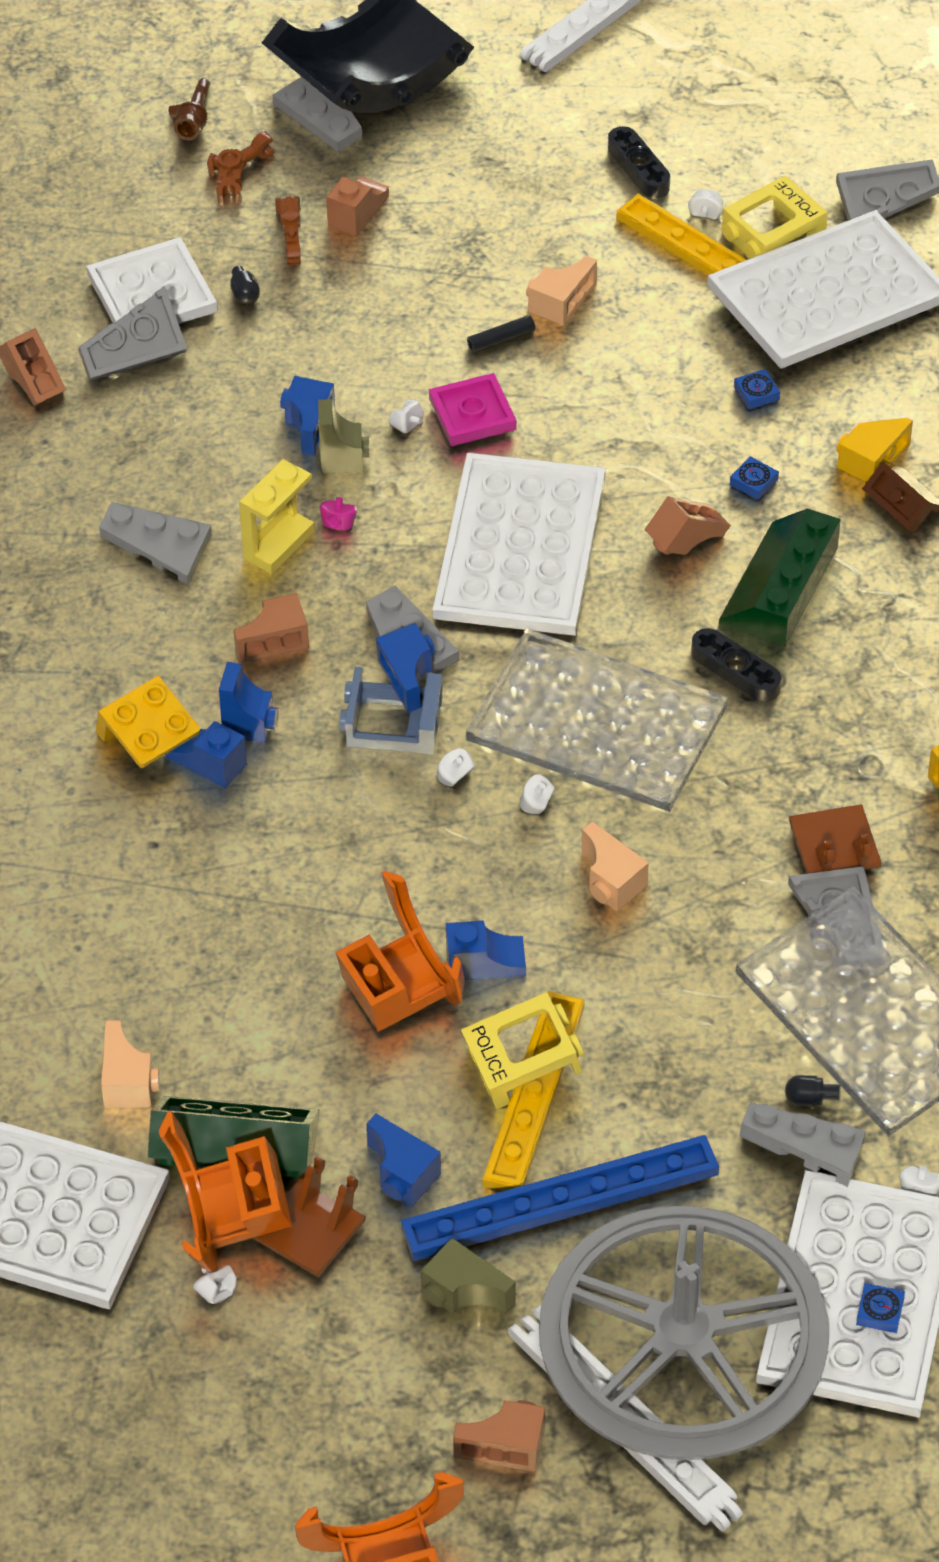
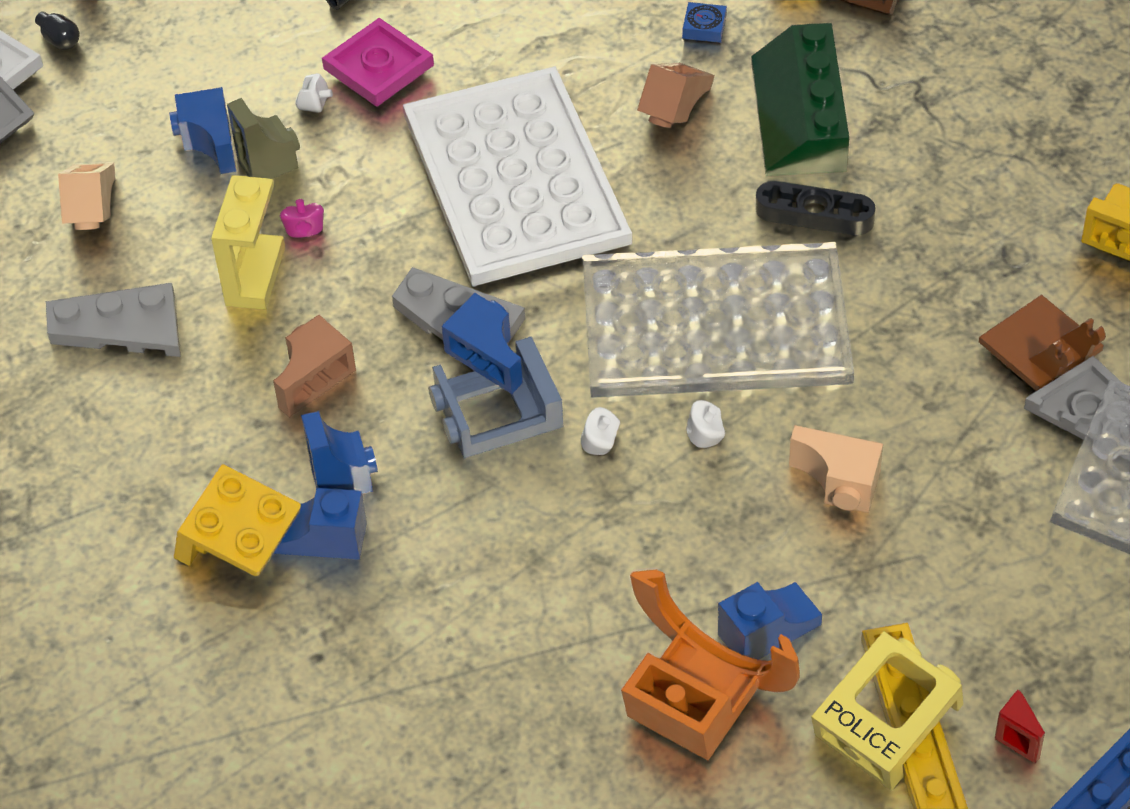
camera: 25 degrees left, 0 degrees up
none -> light nougat arch [58,163,115,230]
none -> red slope [995,690,1045,763]

